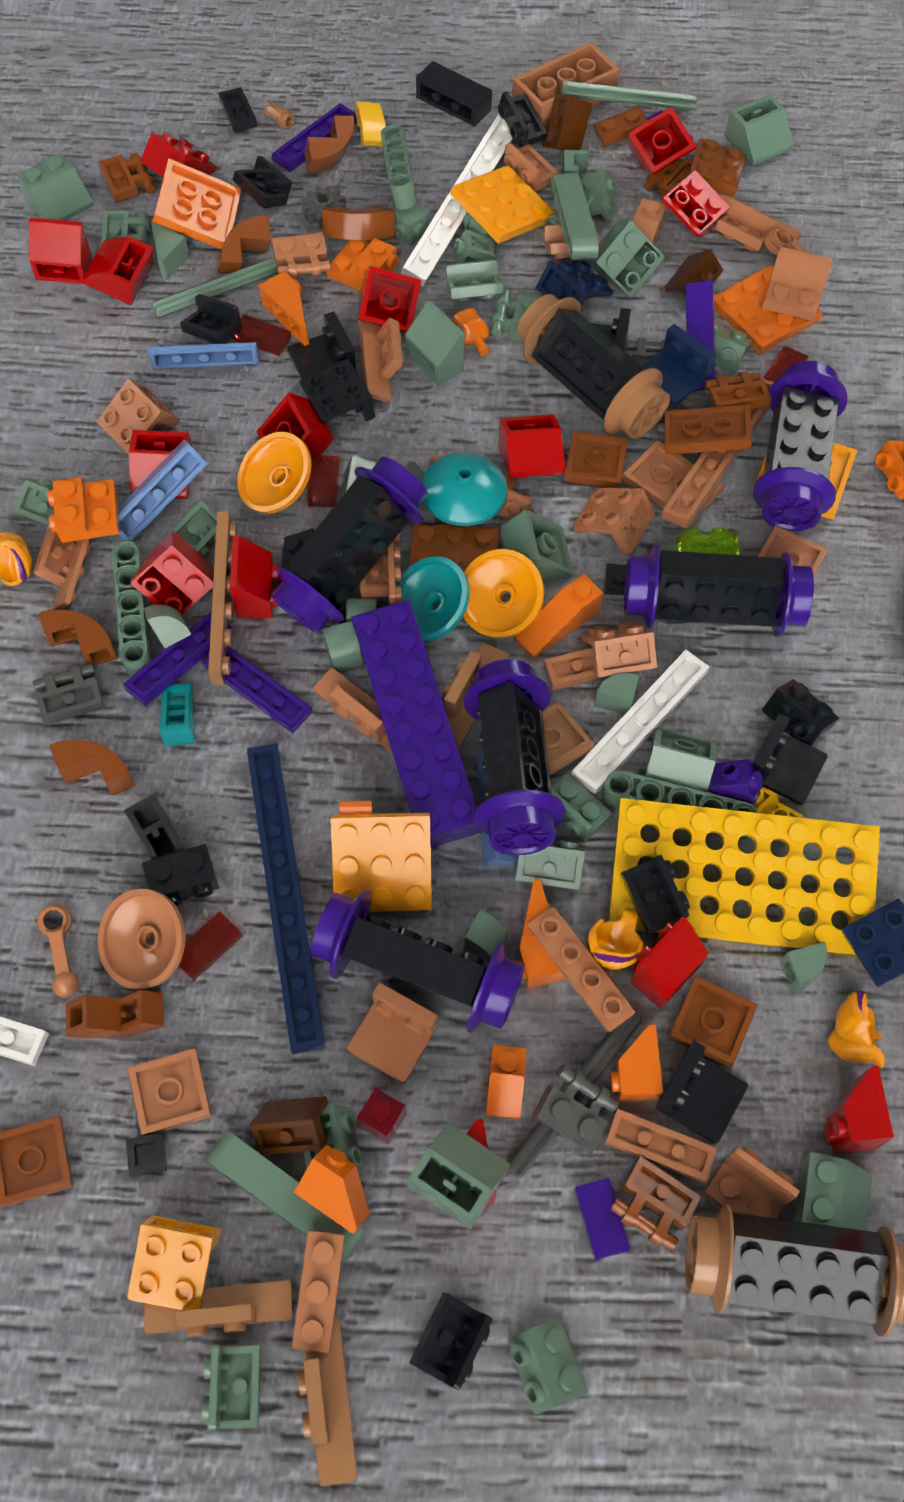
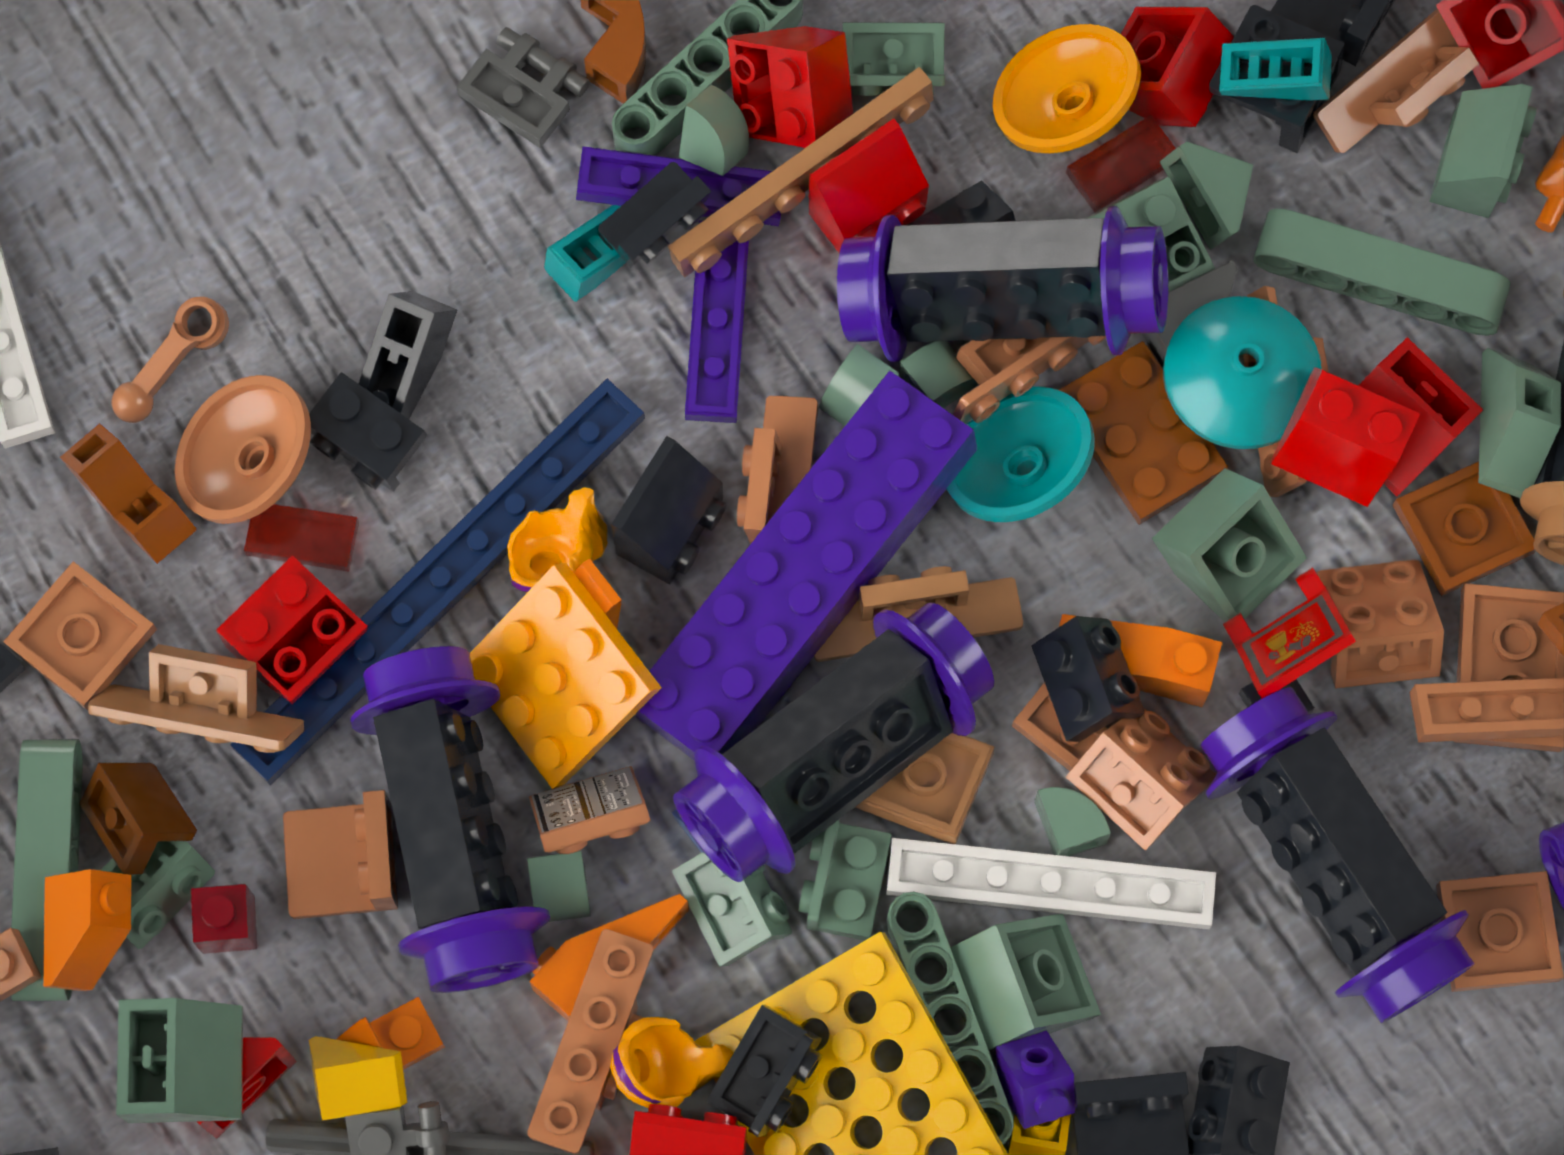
camera: 55 degrees right, 10 degrees up
dark orange brick [49,740,135,795] -> none
light orange dish [463,549,544,638] -> none
clear neon green bracket [675,528,739,555] -> none
none -> medium nougat bracket [88,644,304,753]
none -> red slope [216,555,369,704]
none -> yellow slope [308,1036,408,1121]
none -> light orange hair [507,487,608,593]
none -> tile [529,766,650,854]
none -> black bracket [598,162,711,268]
none -> black slope [611,436,727,585]
none -> black bracket [1031,616,1145,742]
none -> sand green slope [1160,141,1253,250]
none -> teal slope [1220,38,1332,100]
none -> red flag [1223,567,1356,699]
none -> sand green beam [1253,209,1511,336]
none -> red slope [1270,367,1421,507]
none -> sand green slope [1478,348,1561,498]

